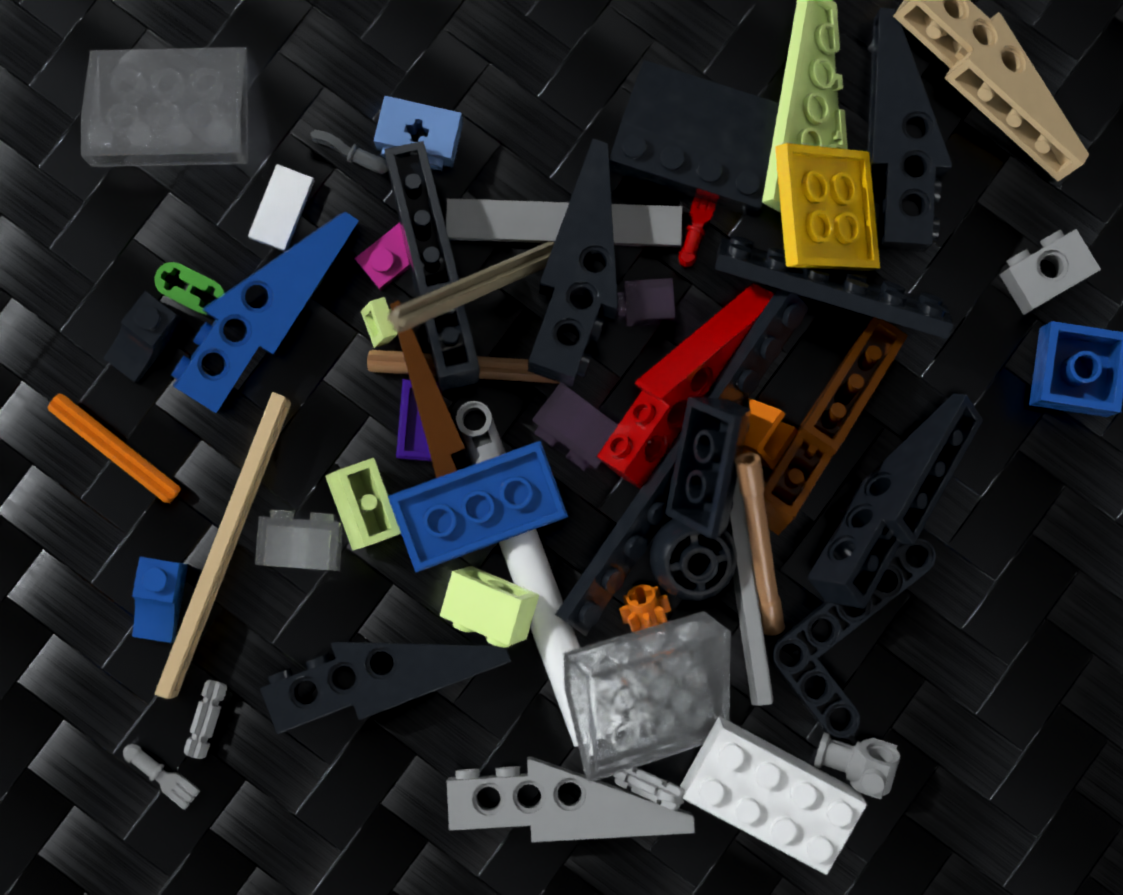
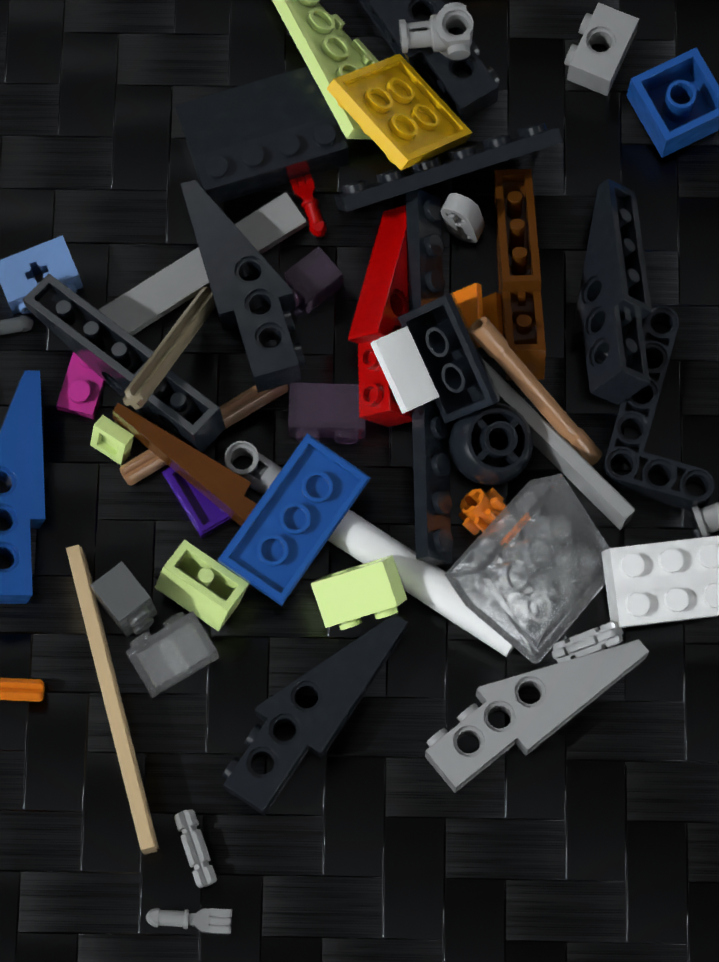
camera: 30 degrees left, 10 degrees down
blue arch [132,557,188,643] -> none
none -> dark grey brick [90,561,157,637]
none -> white tile [370,326,440,414]
none -> light grey connector [399,2,474,60]
none -> light grey beam [441,193,485,243]

